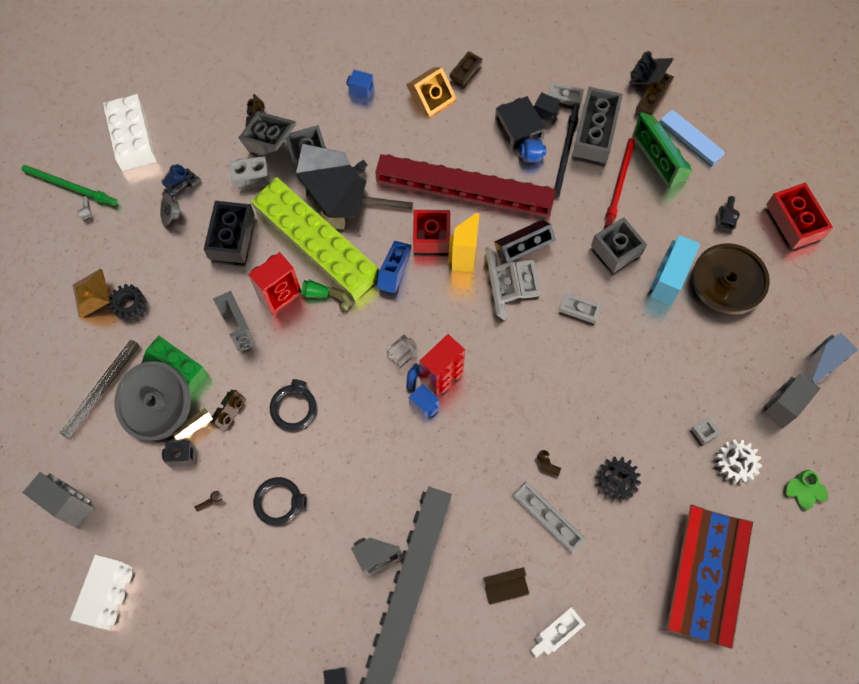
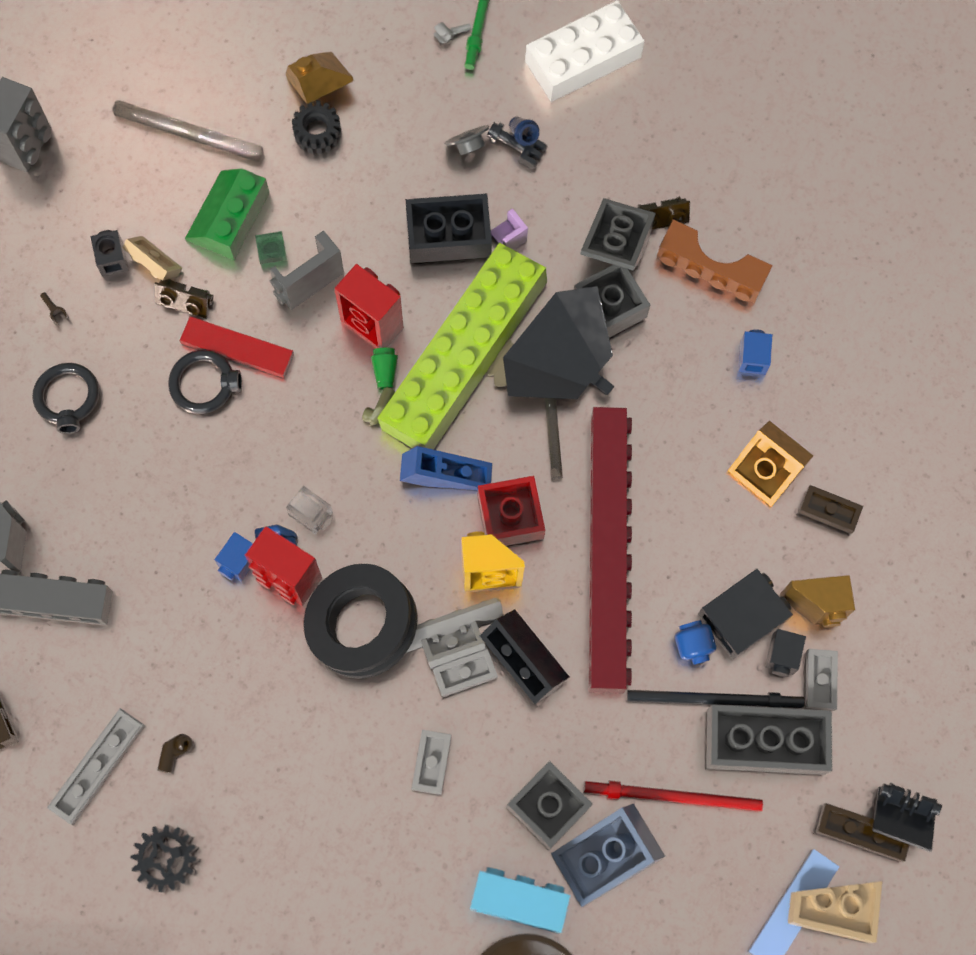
camera: 75 degrees right, 5 degrees up
dark grey dish [114,361,191,441] -> none
light grey brick [229,157,270,189] -> none
green slope [633,113,692,188] -> none
none -> red tile [179,316,294,378]
none -> clear green plate [255,231,287,265]
none -> black tyre [303,564,418,678]
none -> lavender panel [491,208,528,250]
none -> sand blue slope [551,804,665,907]
none -> dark orange arch [657,219,773,303]
none -> pearl gold slope [780,575,855,628]
none -> tan wing [787,881,882,943]

